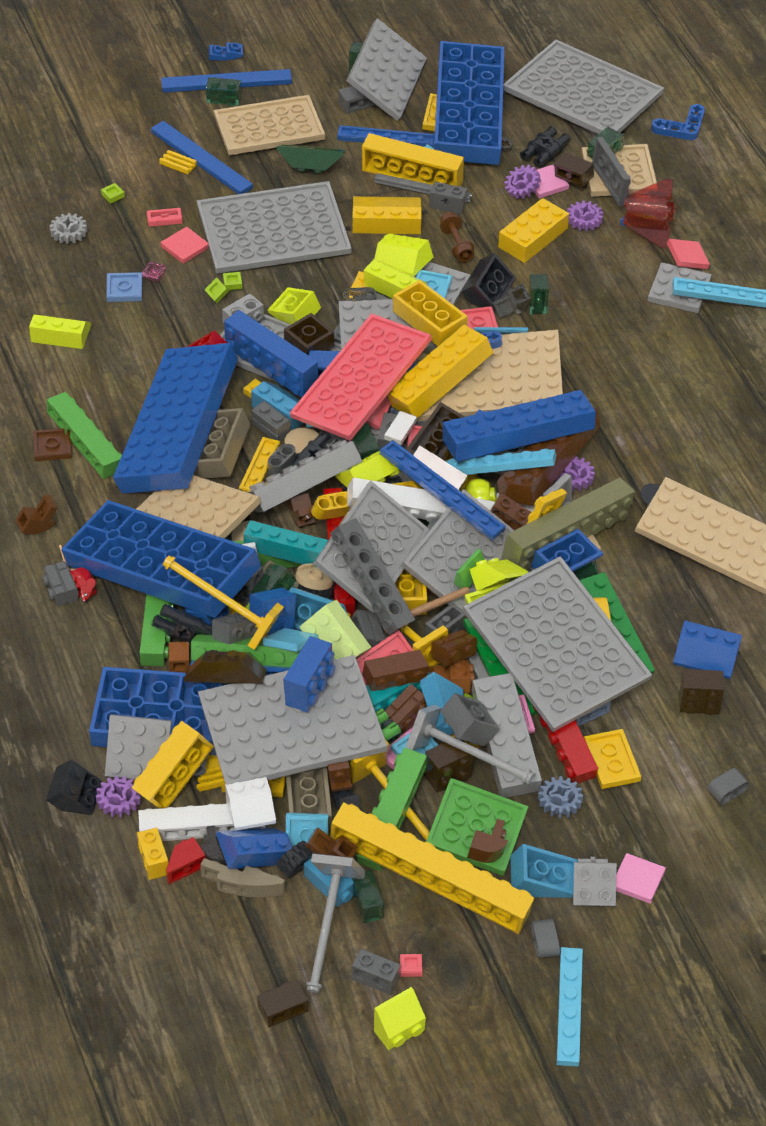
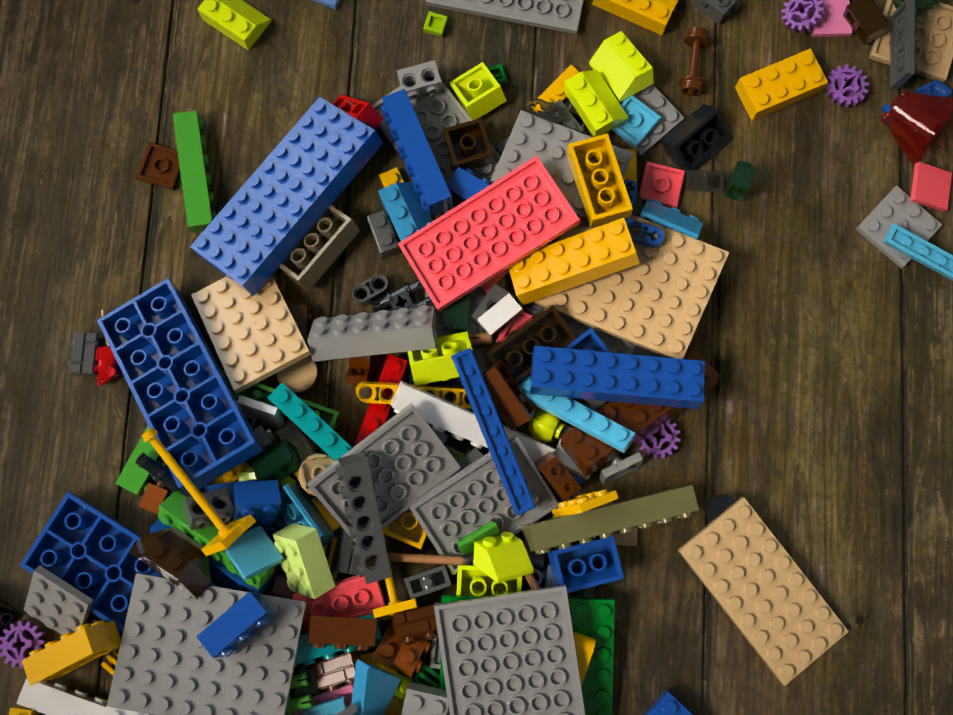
camera: 25 degrees right, 30 degrees up
reddish brown brick [15,494,58,535] -> none
lime plate [205,278,229,303] -> none
yellow tile [239,437,280,492] -> none
tan tile [285,428,319,456] -> none

